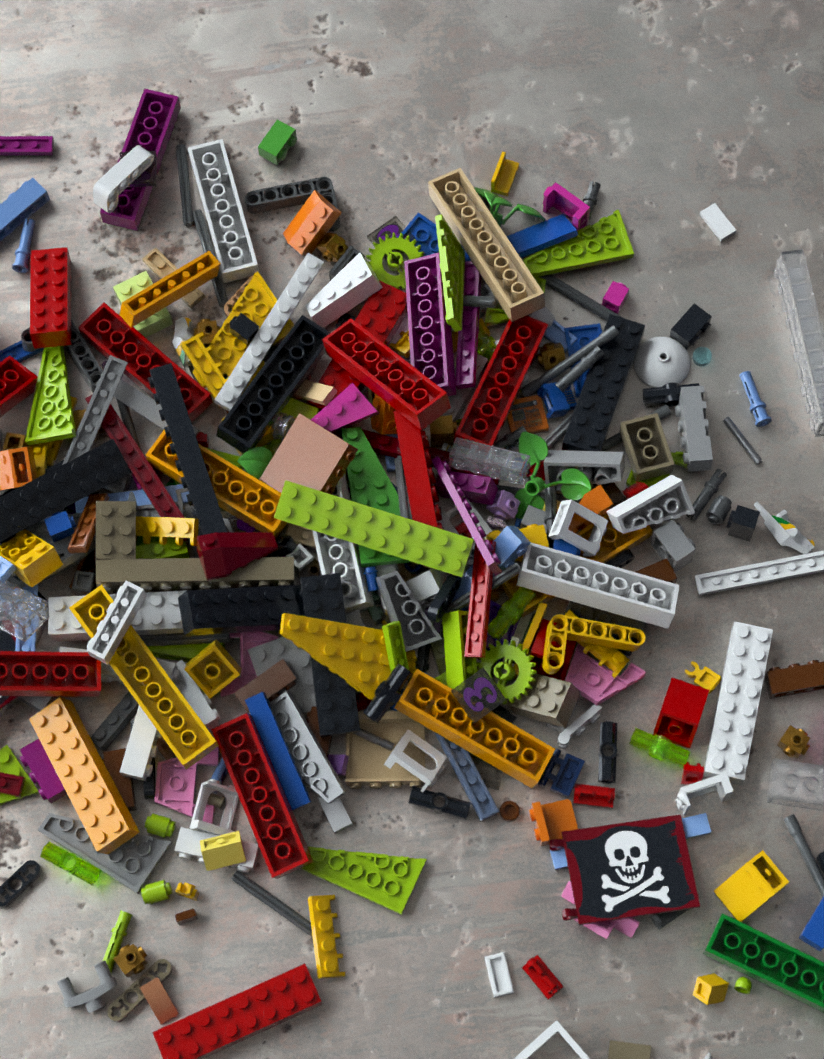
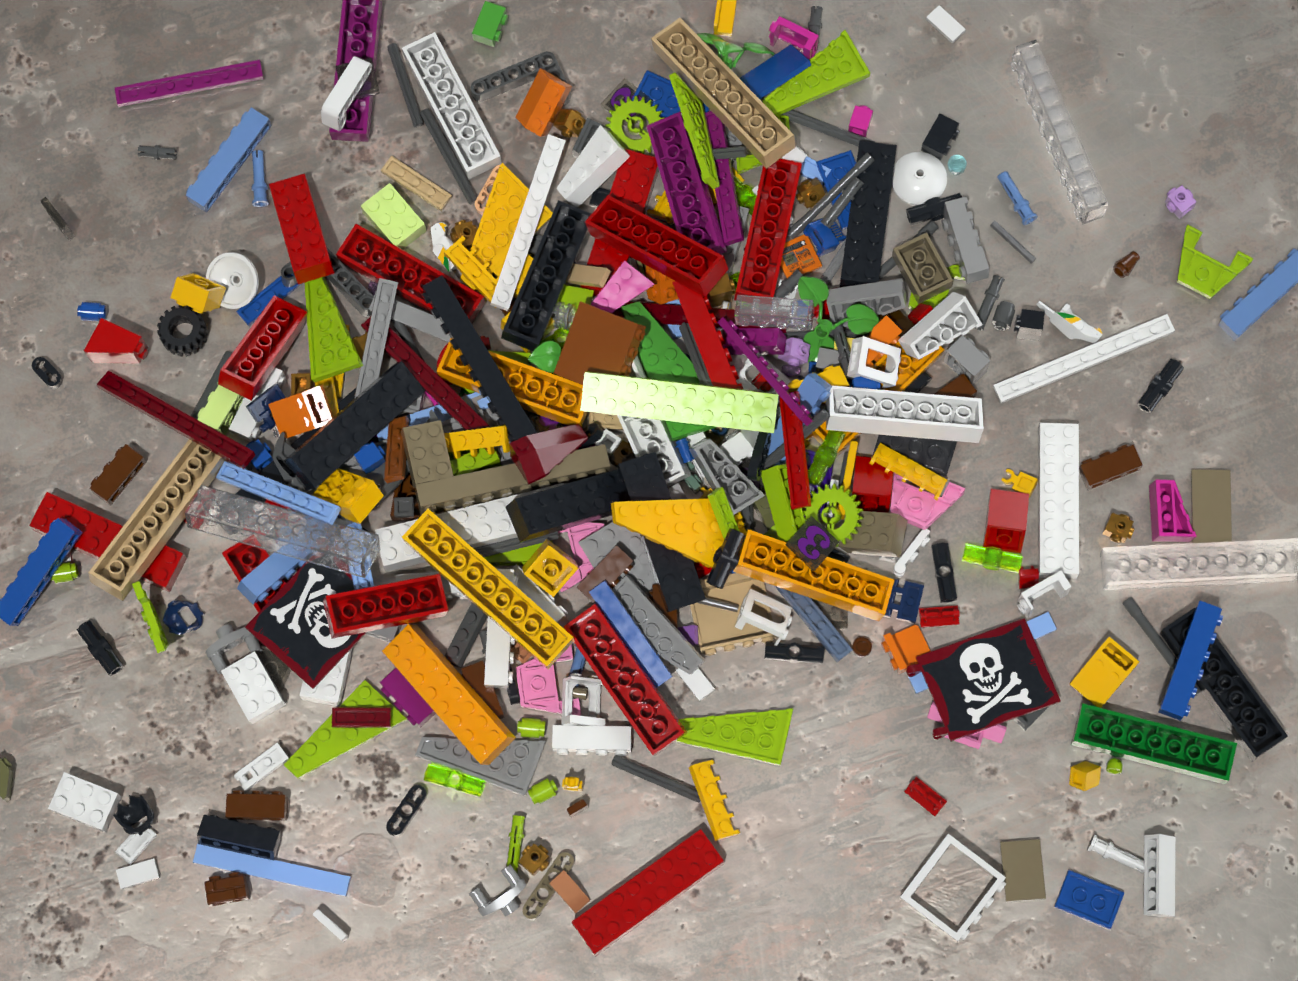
camera: 10 degrees left, 5 degrees up
white brick [86,580,147,665] -> none
light orange brick [119,251,221,328] -> none
light yellow panel [200,831,246,871] -> none
black brick [229,313,259,346] -> none
white tile [484,952,514,998] -> none
yellow beam [542,614,646,675] -> none

